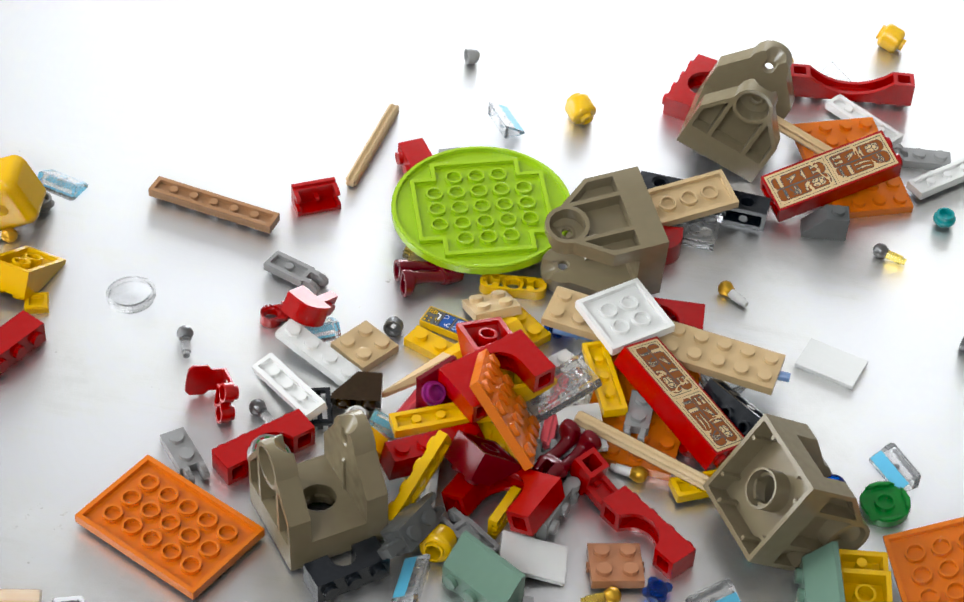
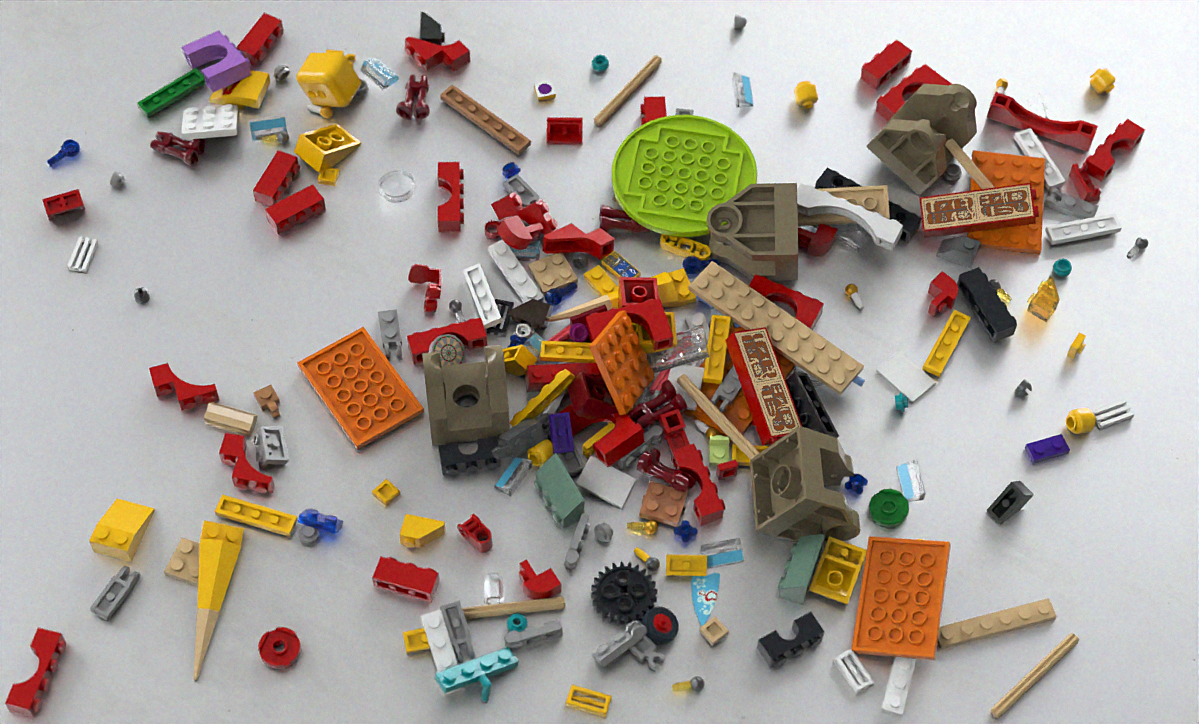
camera: 20 degrees right, 15 degrees up
piece [177,325,194,358] -> none
tan plate [462,290,522,320] -> none
white plate [575,278,675,356] -> none
none -> medium nougat plate [253,385,280,418]
none -> dark red piece [396,75,430,120]
none -> red arch [404,37,470,72]
none -> pearl dark grey slope [420,12,445,45]
none -> red arch [438,162,464,232]
none -> red arch [491,191,558,235]
none -> clear blue plate [502,162,521,179]
none -> tile [534,81,556,101]
none -> red arch [542,223,615,260]
none -> clear blue plate [545,282,578,307]
none -> dark purple plate [548,412,574,454]
none -> teal plate [592,55,609,71]
none -> dark red piece [637,448,695,492]
none -> clear blue plate [682,256,720,274]
none -> yellowish green bracket [709,435,730,467]
none -> red tile [716,460,738,480]
none -> white arch [797,183,903,251]
none -> red brick [860,39,912,90]
none -> teal plate [895,393,908,412]
none -> yellow plate [922,310,971,377]
none -> red brick [928,271,958,317]
none -> light grey plate [943,163,962,181]
none -> black brick [957,267,1017,342]
none -> clear yellow slope [1027,276,1060,322]
none -> red hinge [1069,163,1101,202]
none -> red arch [1085,118,1146,183]

